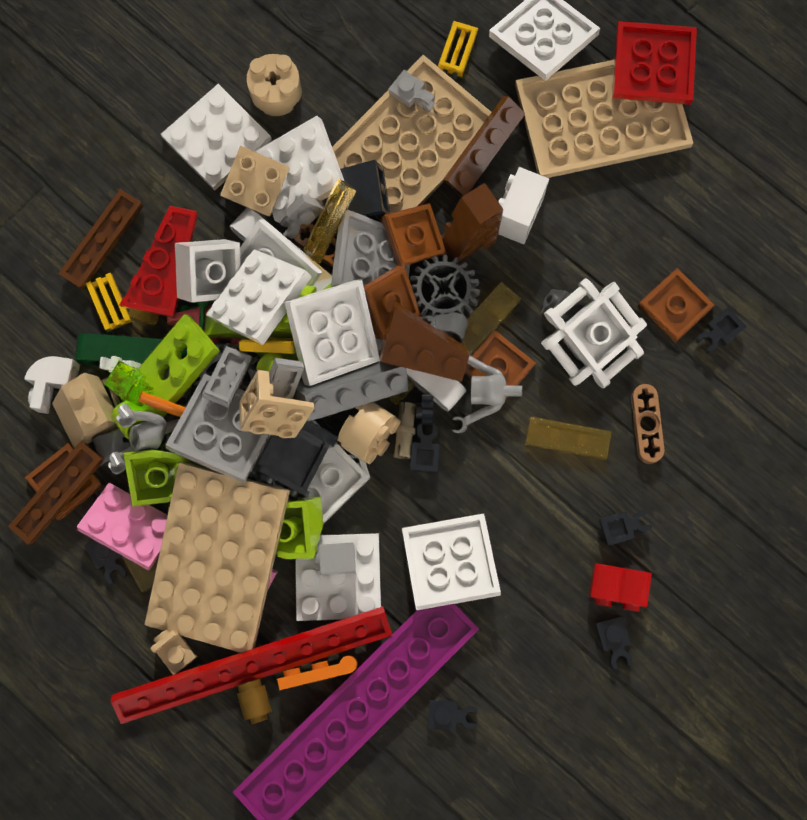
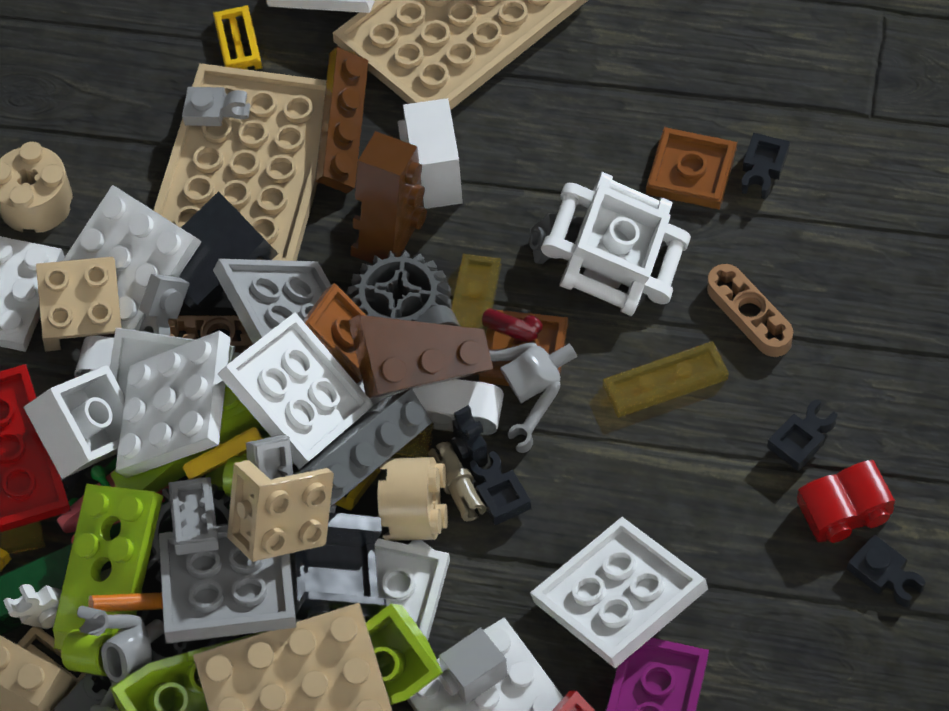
camera: 30 degrees left, 20 degrees down
clear neon green brick [104,361,154,407] -> none
clear yellow tile [303,179,356,263] -> none
dark orange tile [381,203,447,266] -> none
none -> dark red arm [482,308,543,343]

